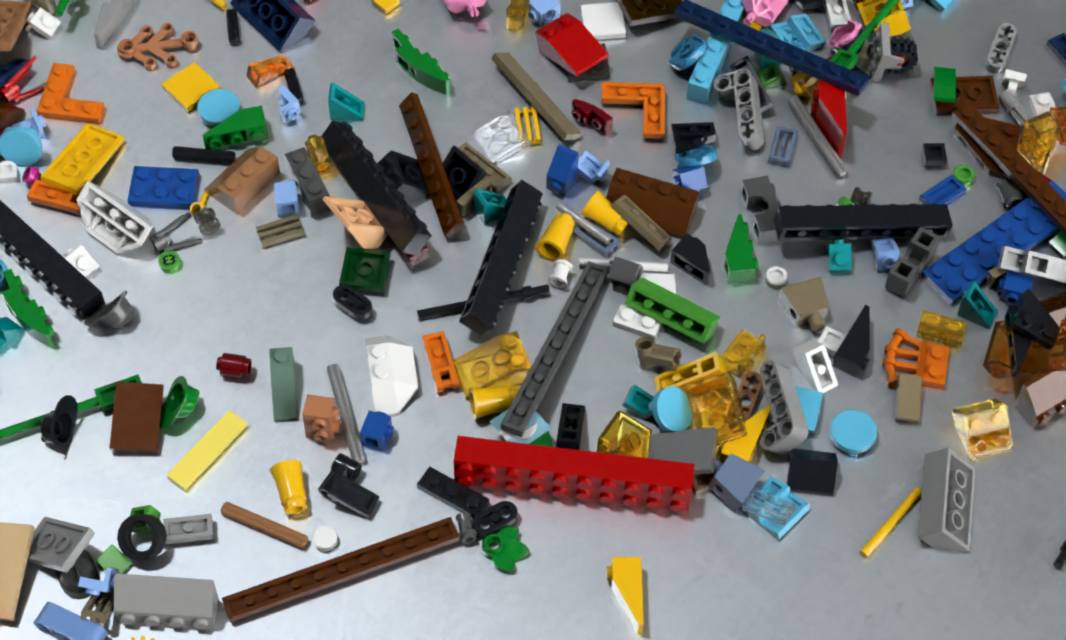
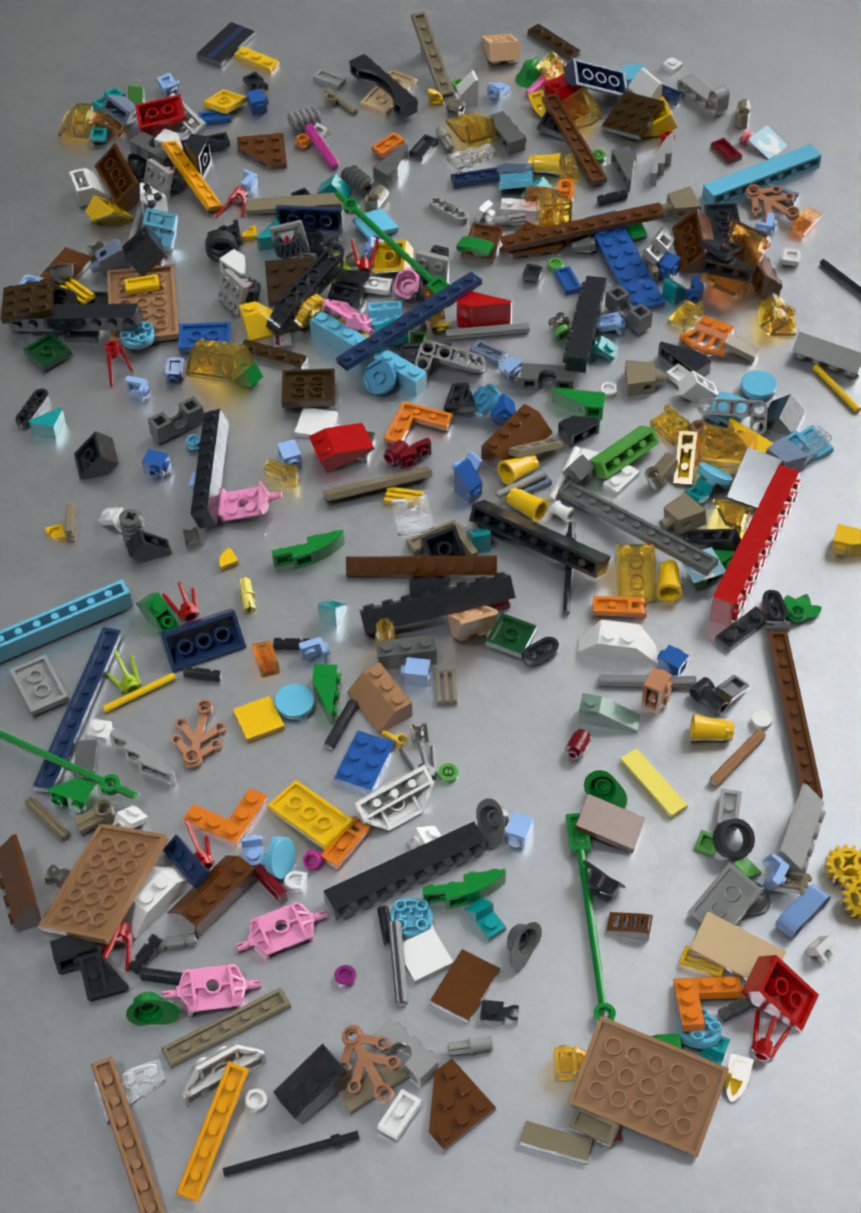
camera: 70 degrees left, 5 degrees down
none -> light yellow axle [240,577,256,614]
none -> dark red brick [383,440,409,465]
none -> light blue bracket [498,356,522,379]
none -> light blue brick [505,812,534,849]
none -> reddish brown slope [606,912,653,941]
none -> dark tan torso [659,493,707,534]
none -> blue bracket [684,276,704,304]

